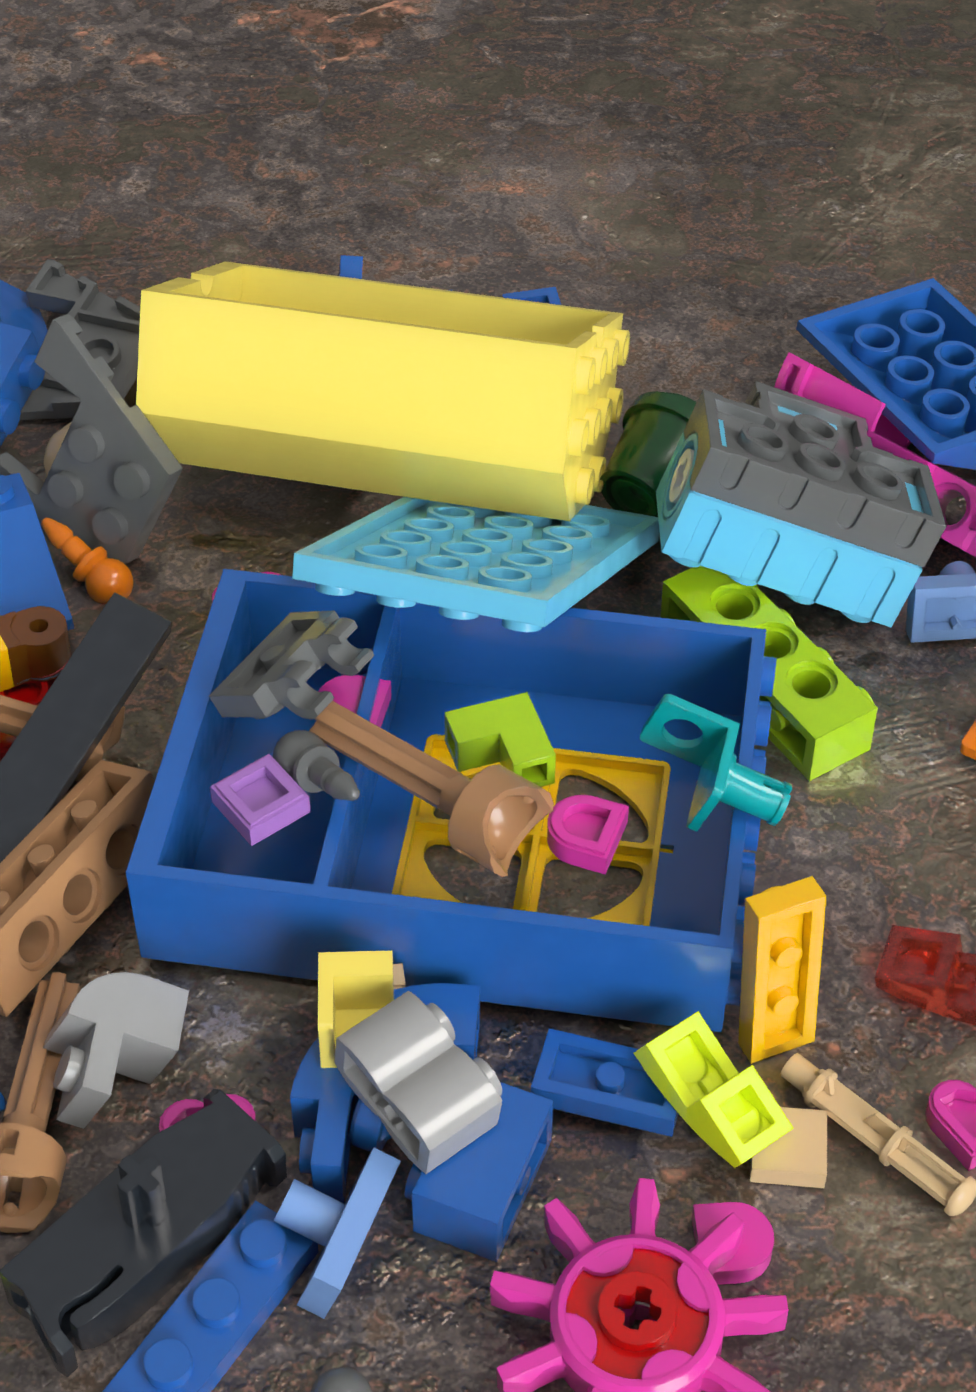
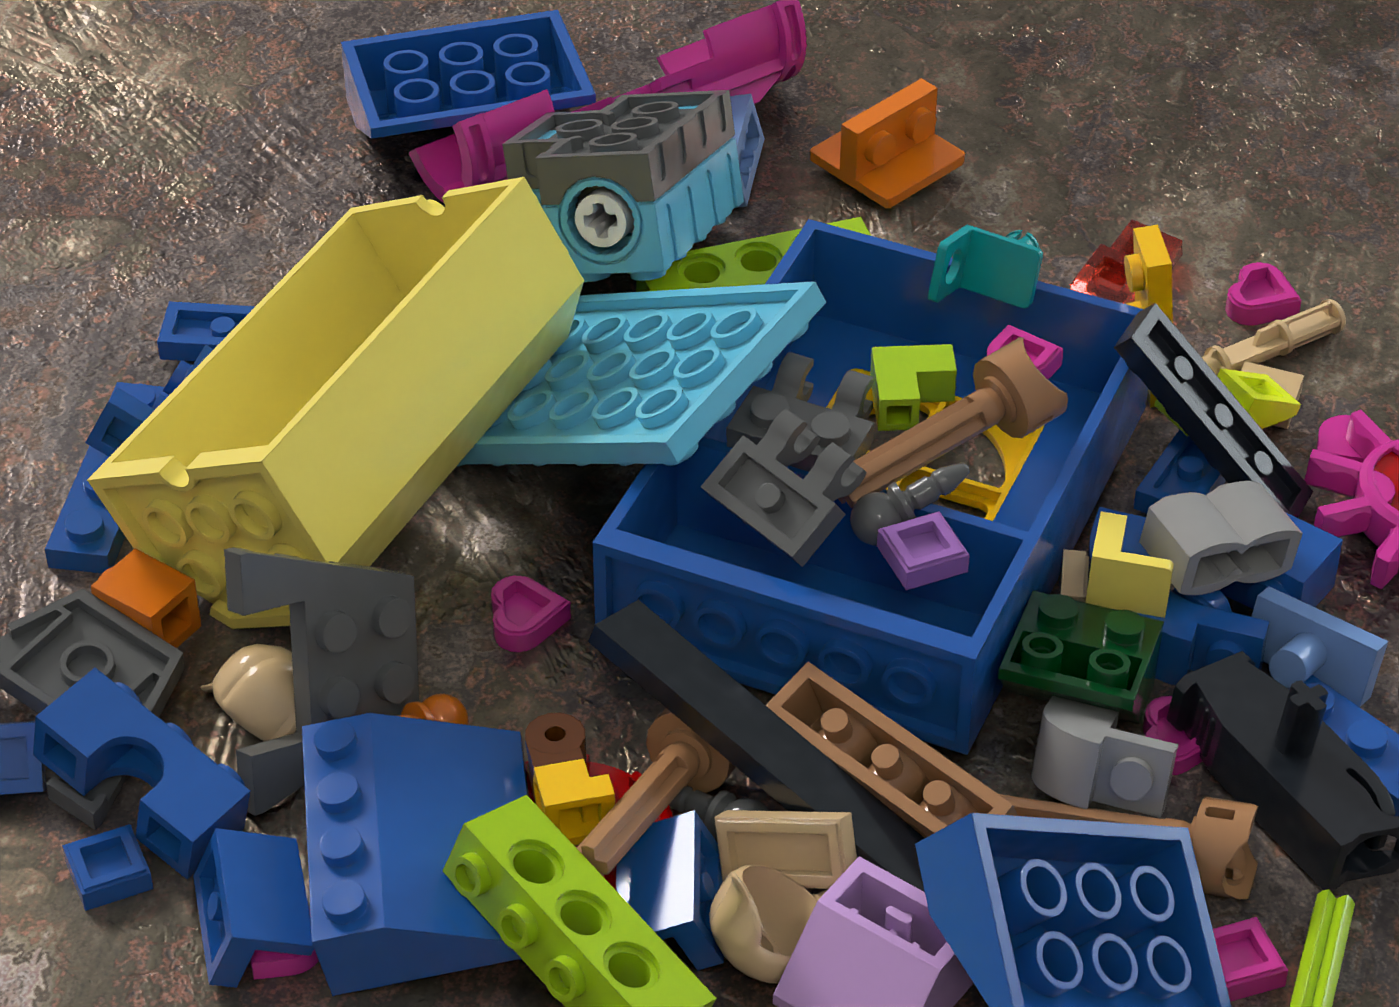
camera: 75 degrees left, 5 degrees down
none -> dark grey plate [726,352,874,472]
none -> dark green slope [998,591,1164,724]
none -> black plate [1114,303,1314,518]

